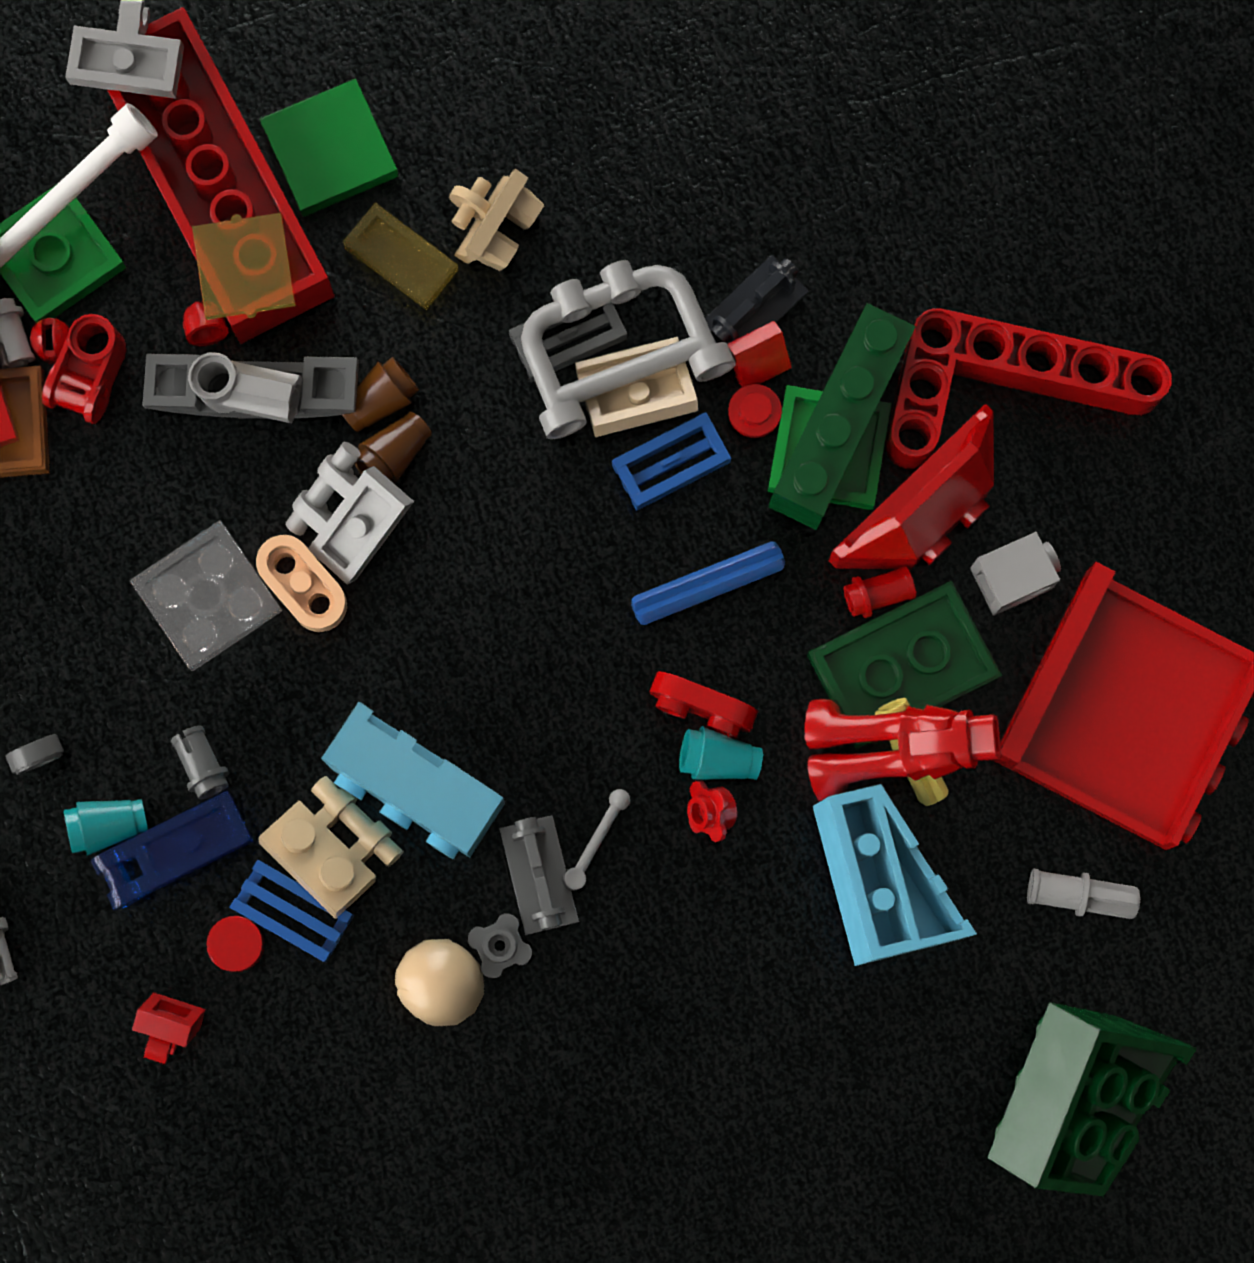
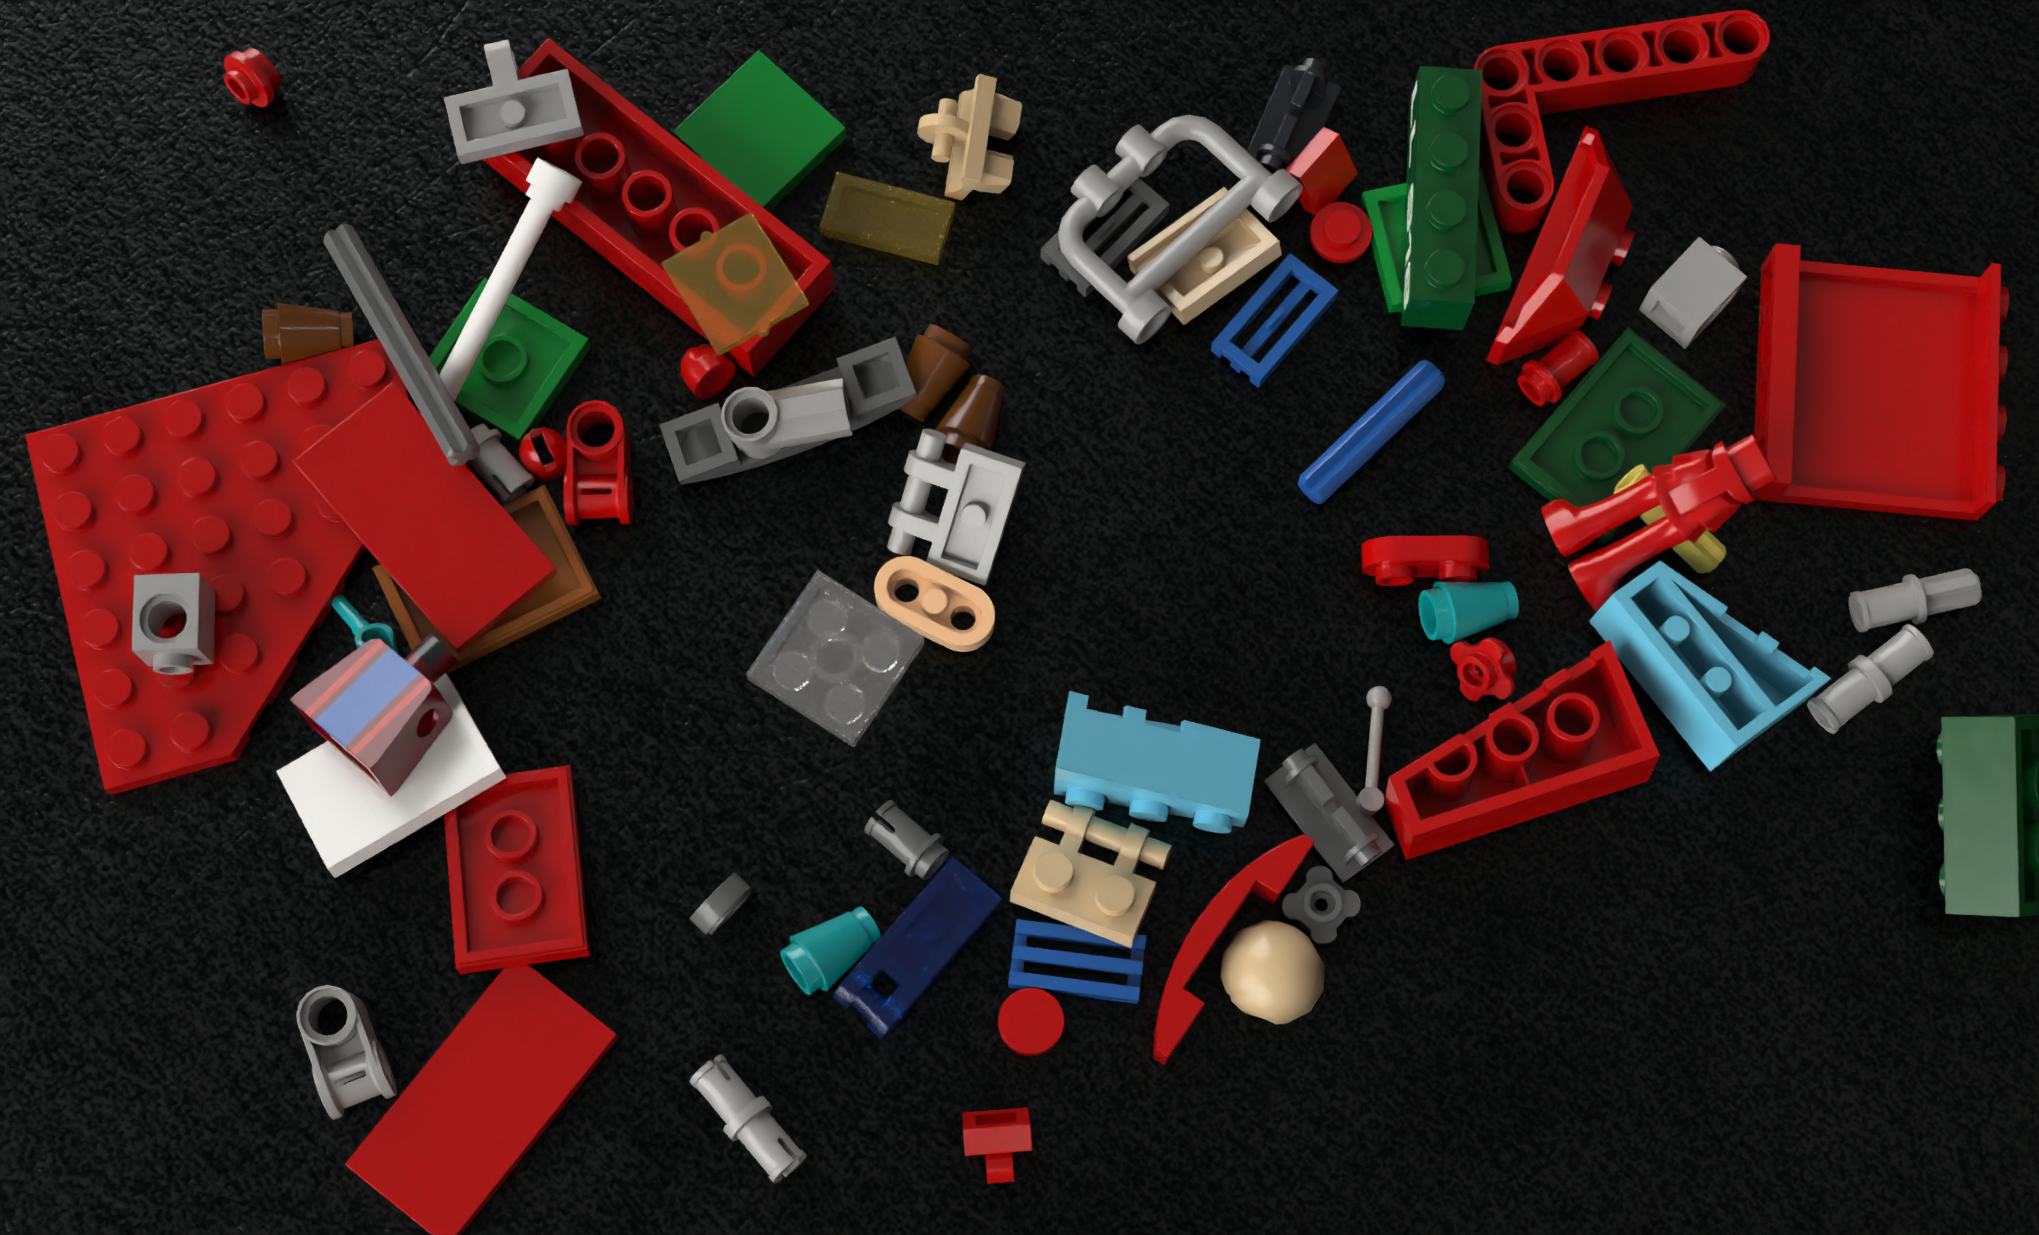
camera: 20 degrees left, 5 degrees down
none -> red slope [1153,834,1315,1065]
none -> red wedge [1384,640,1660,860]
none -> light grey pin [1807,624,1934,734]

